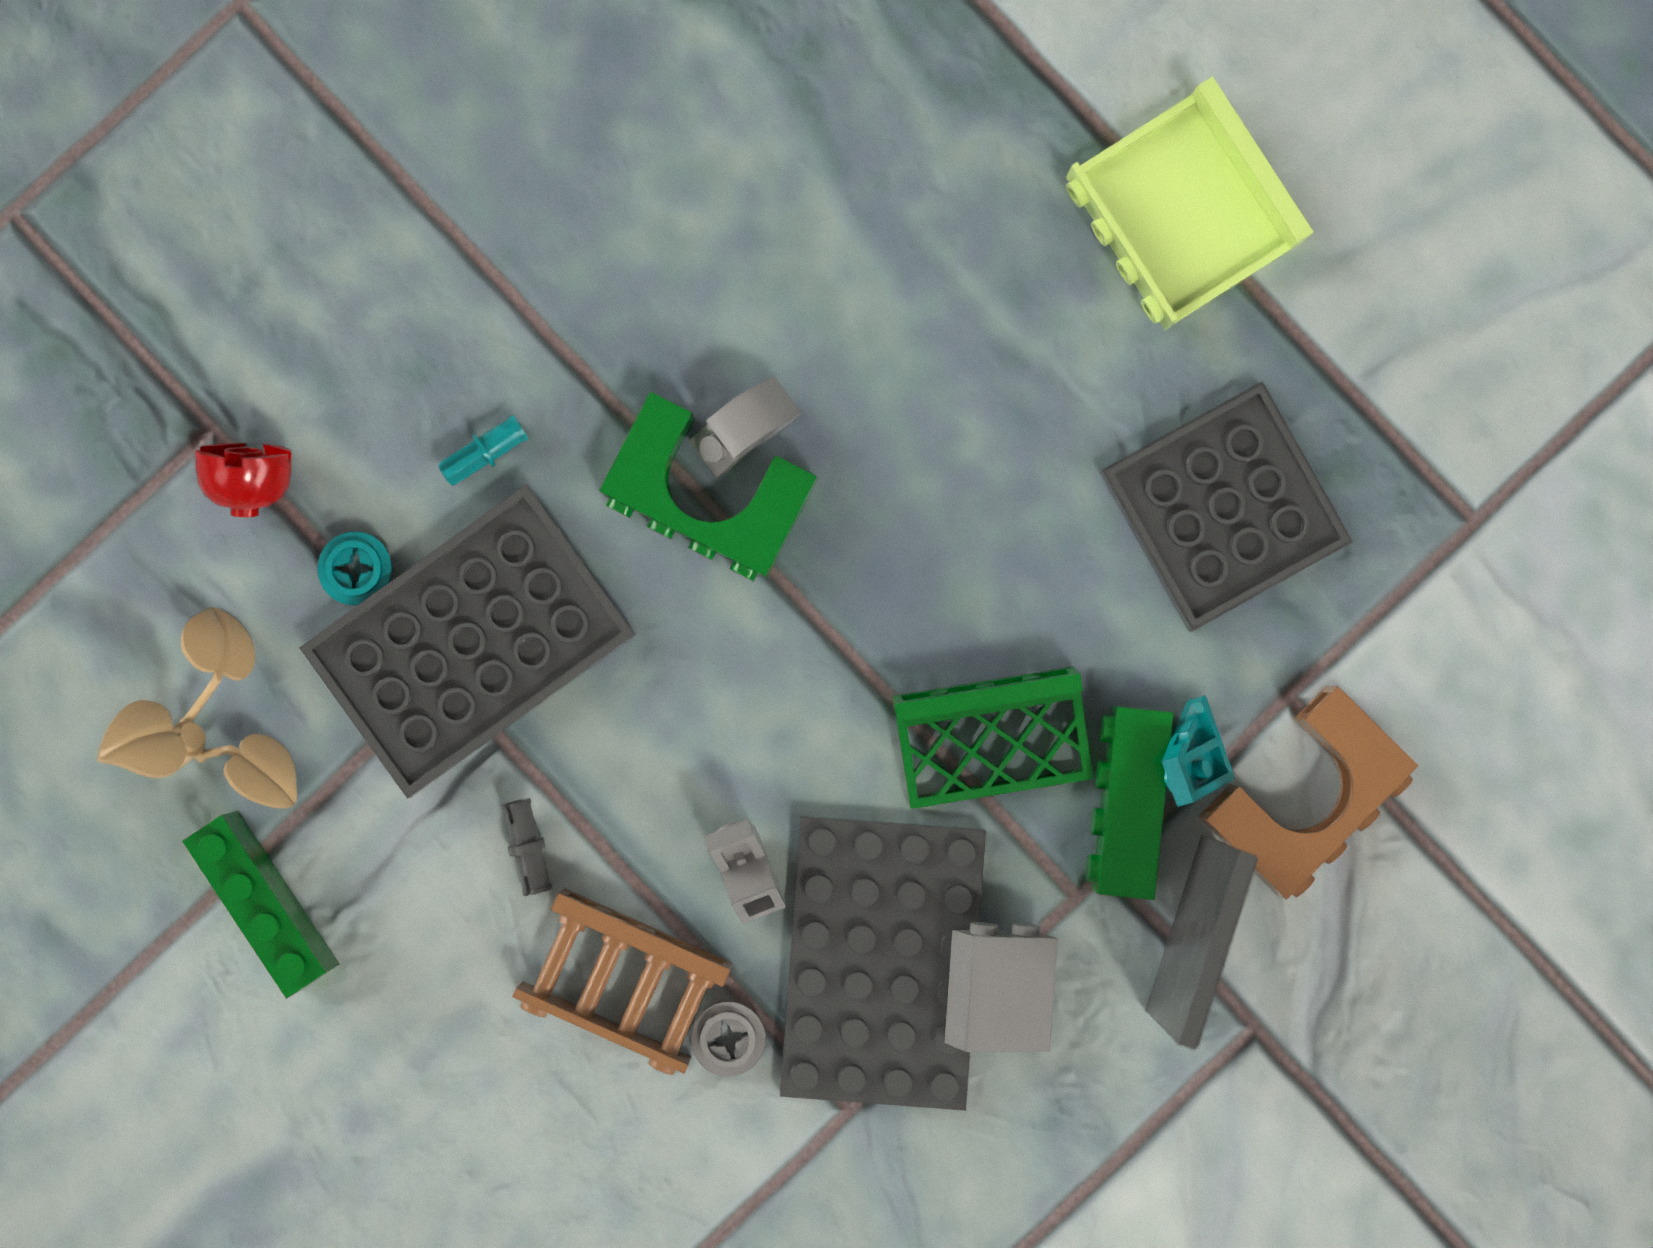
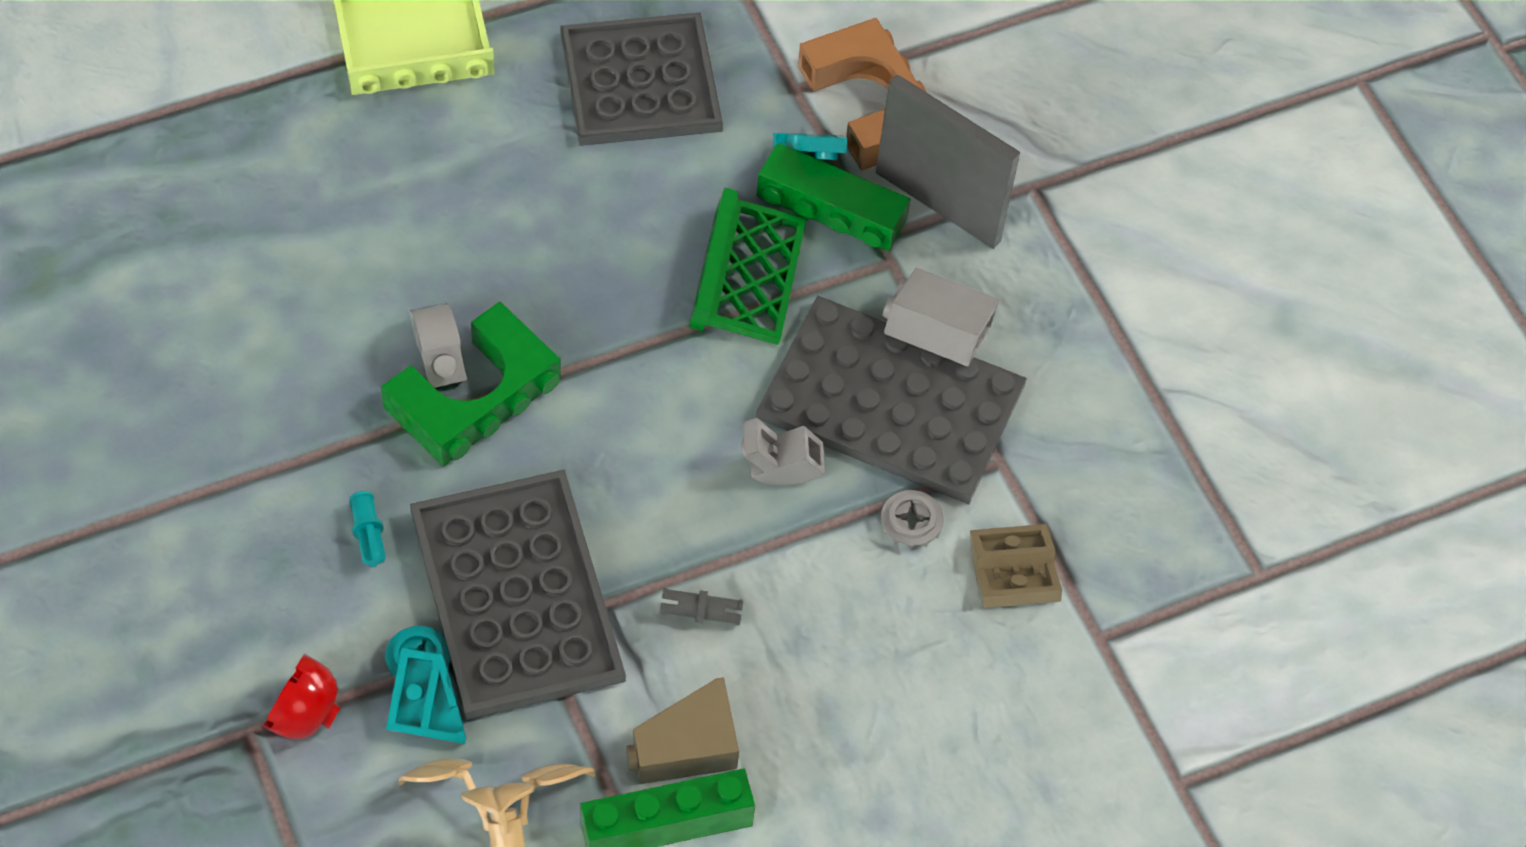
camera: 75 degrees left, 30 degrees down
medium nougat fence [512,888,733,1075] -> none
none -> teal wing [386,648,467,744]
none -> dark tan slope [626,677,739,784]
none -> dark tan slope [970,524,1062,608]

